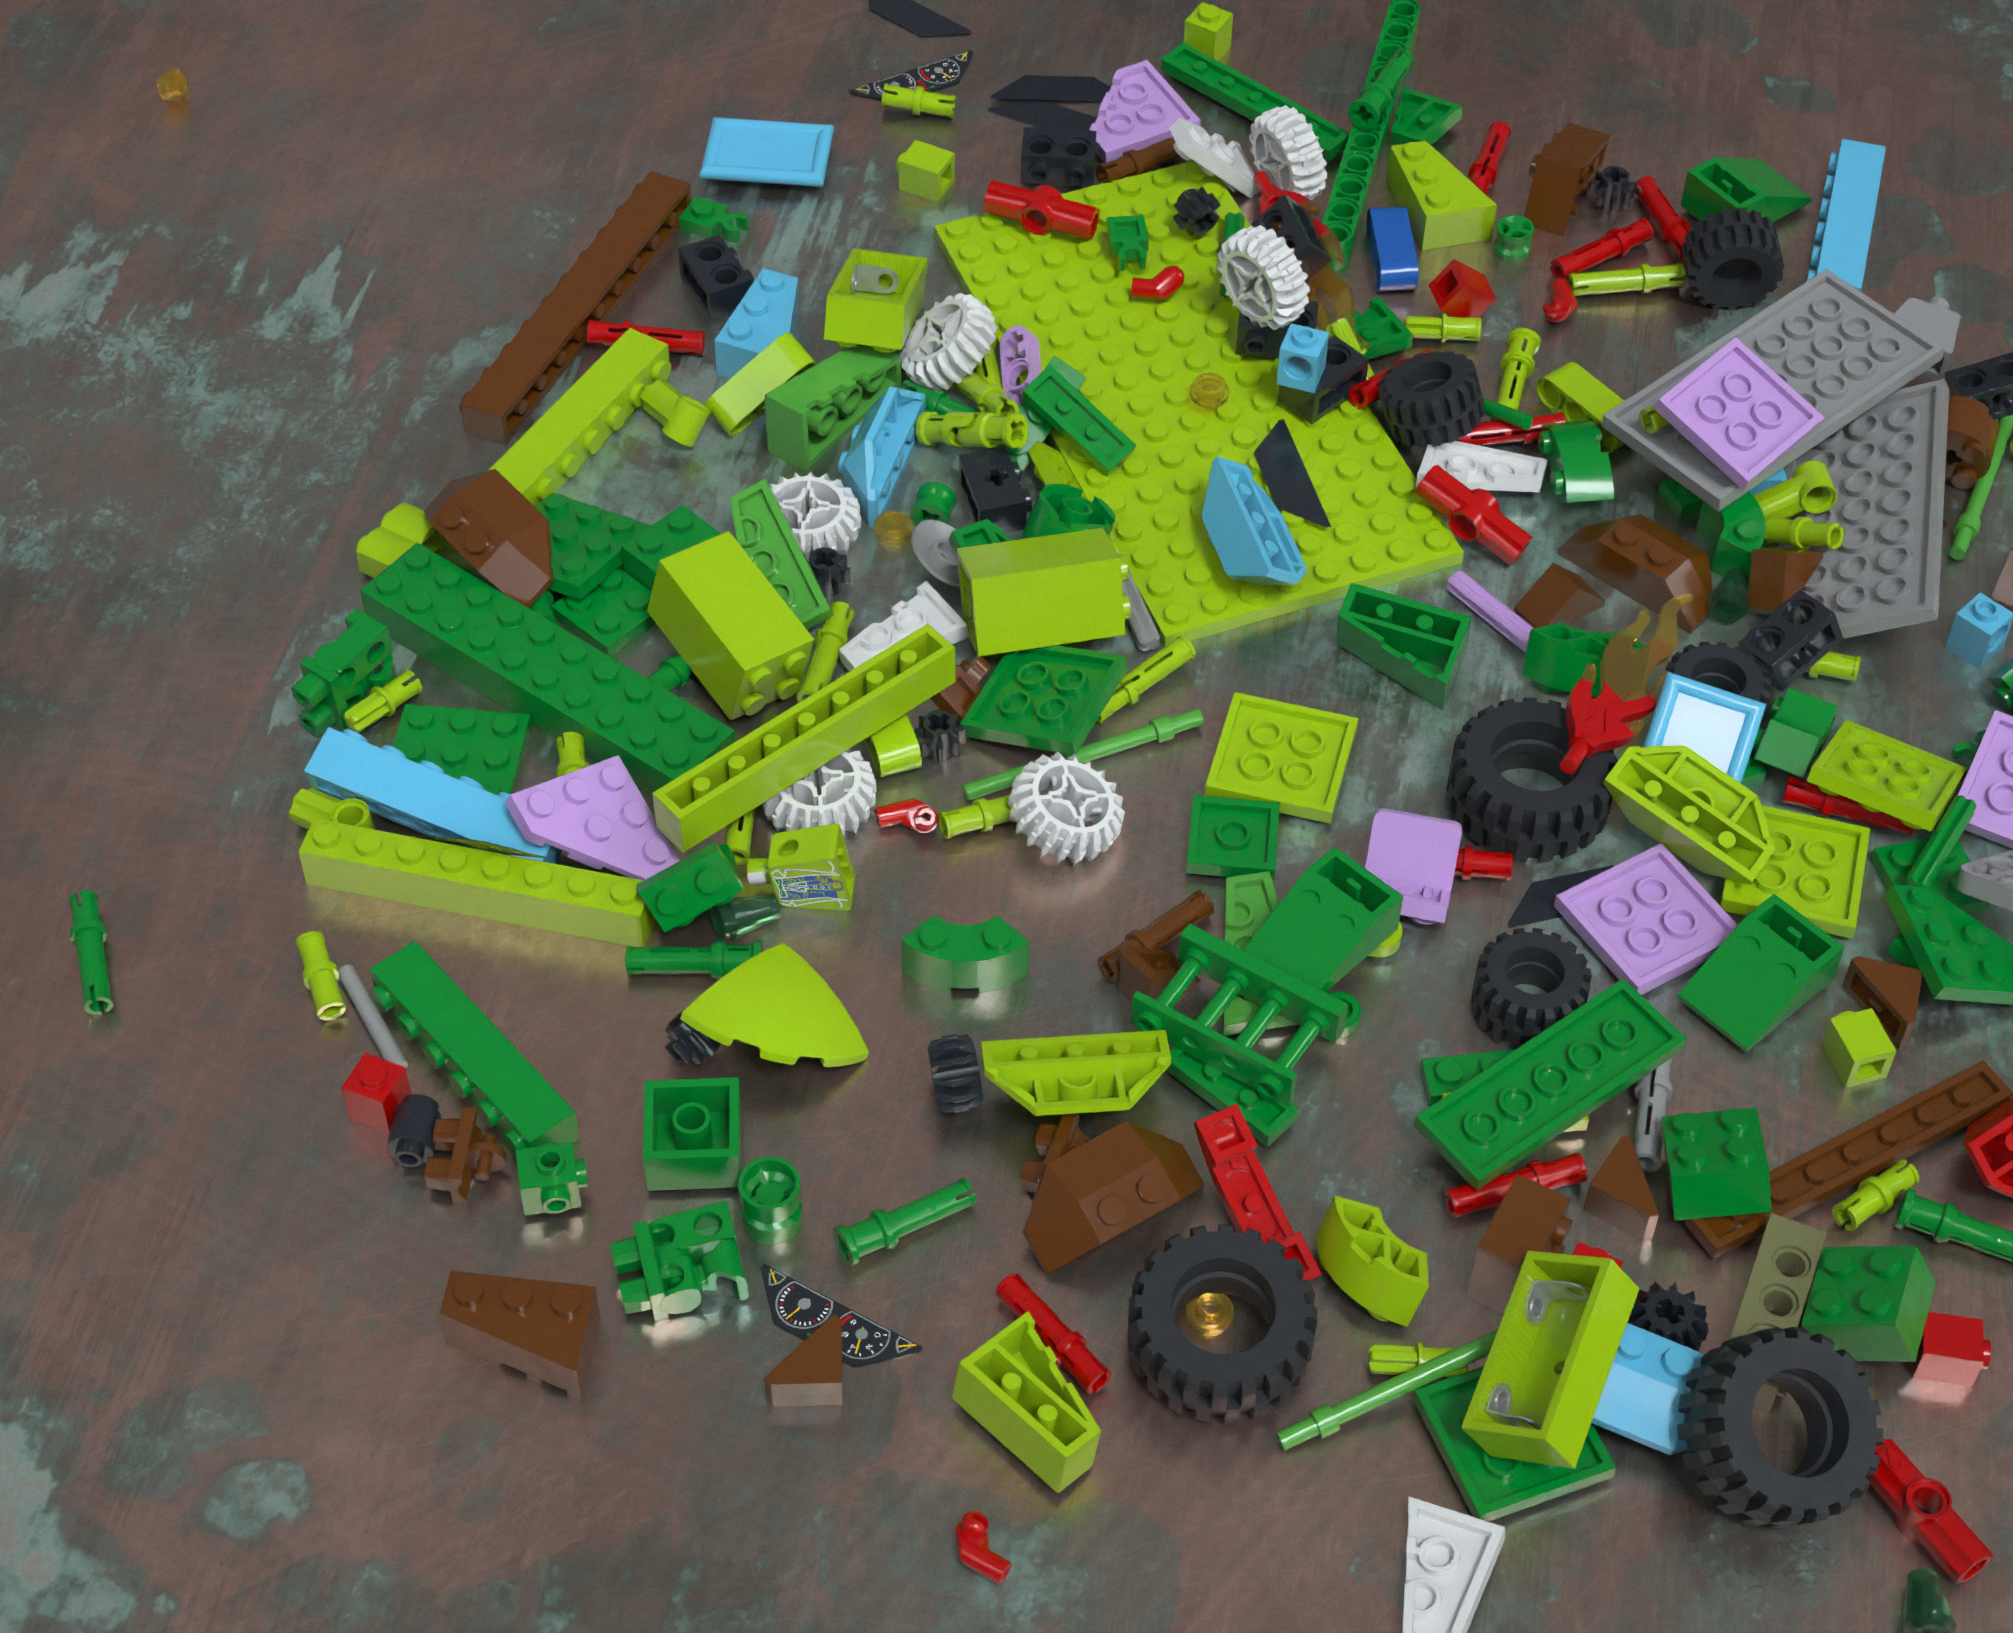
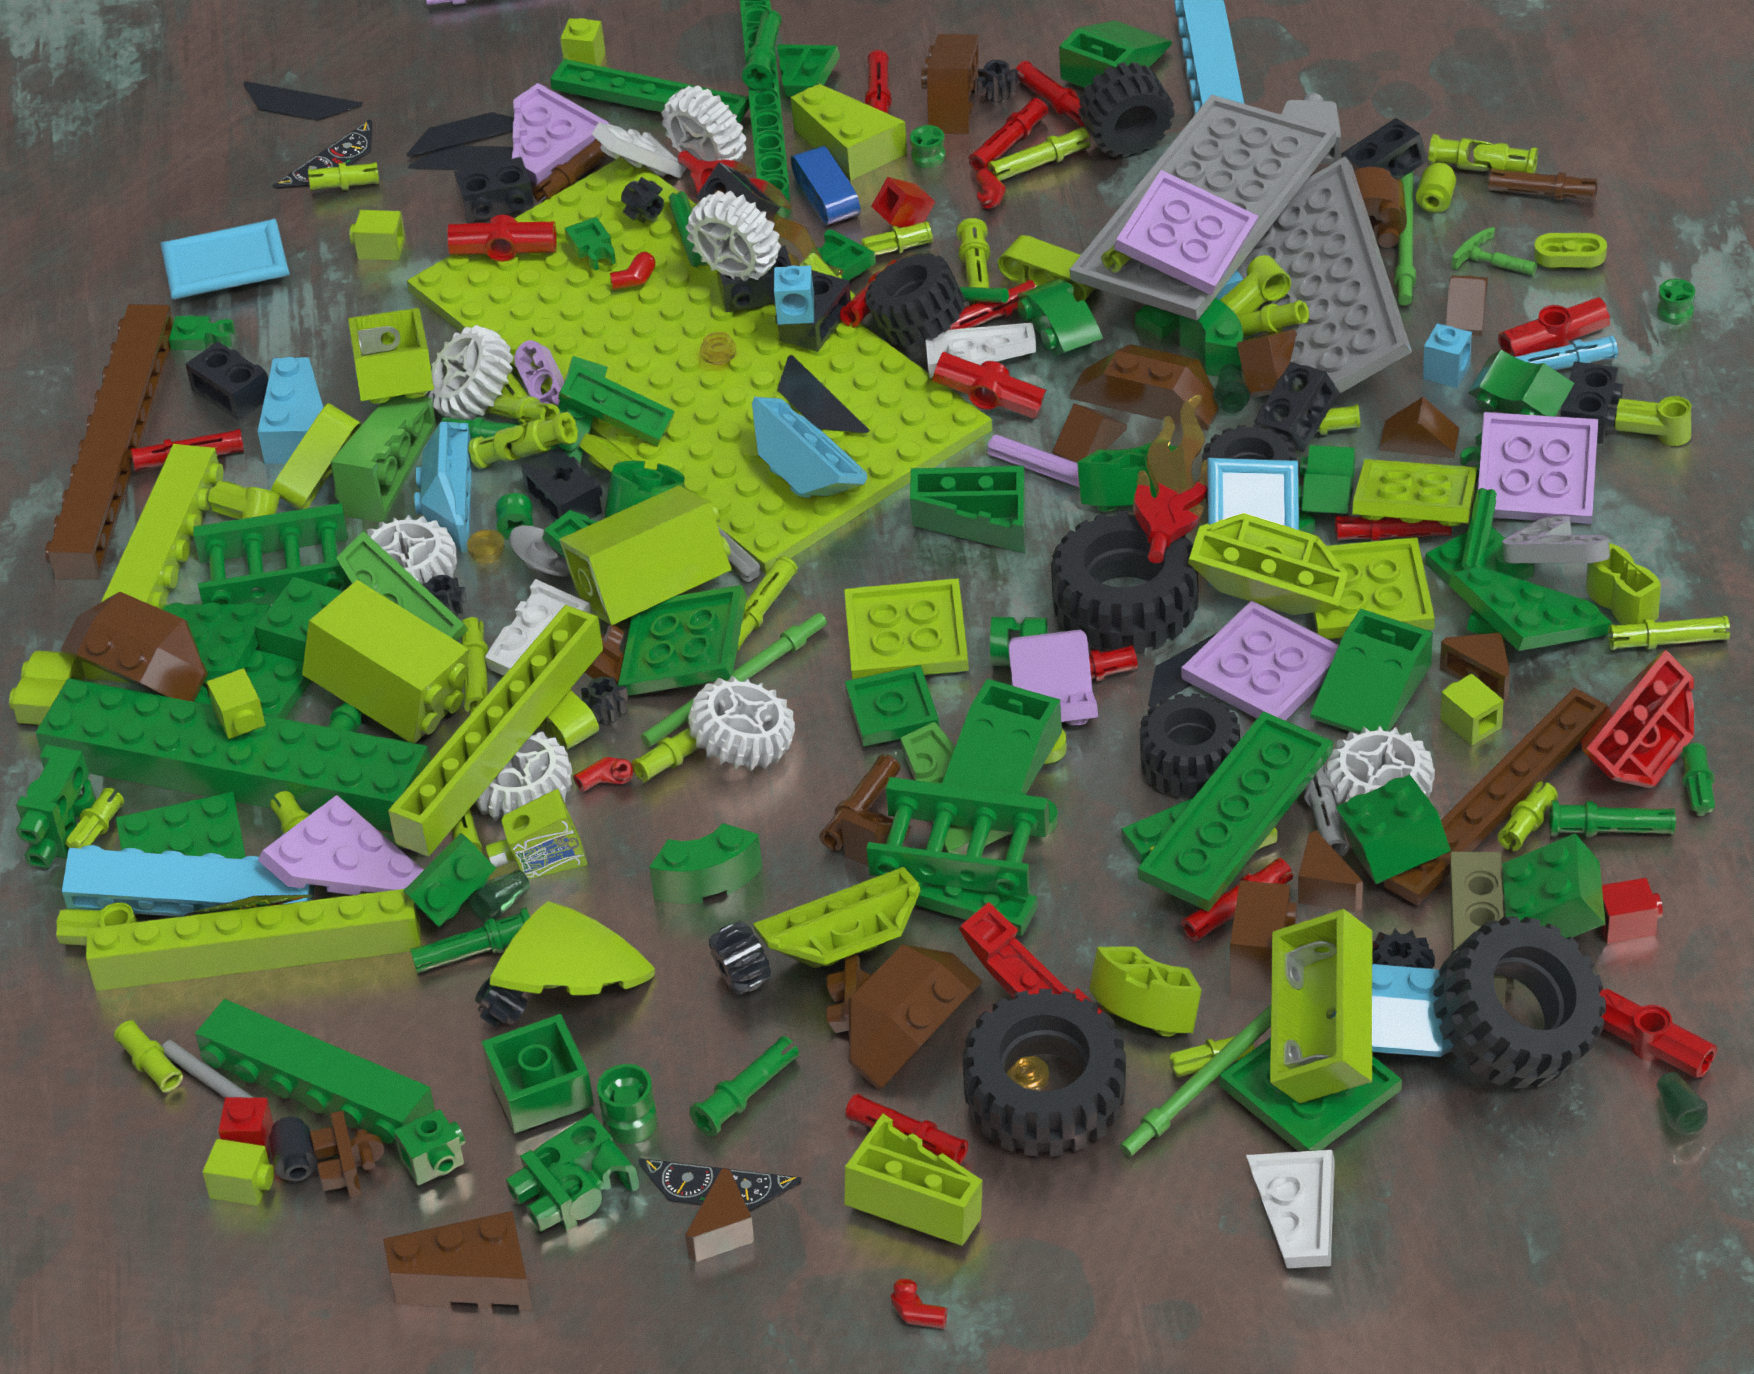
camera: 15 degrees left, 5 degrees down
none -> green fence [193,503,352,605]
none -> lime brick [202,1139,274,1206]
none -> lime brick [207,668,266,739]
none -> green wheel [990,617,1048,667]
none -> white gear [1325,725,1435,806]
none -> reddish brown slope [1380,397,1459,458]

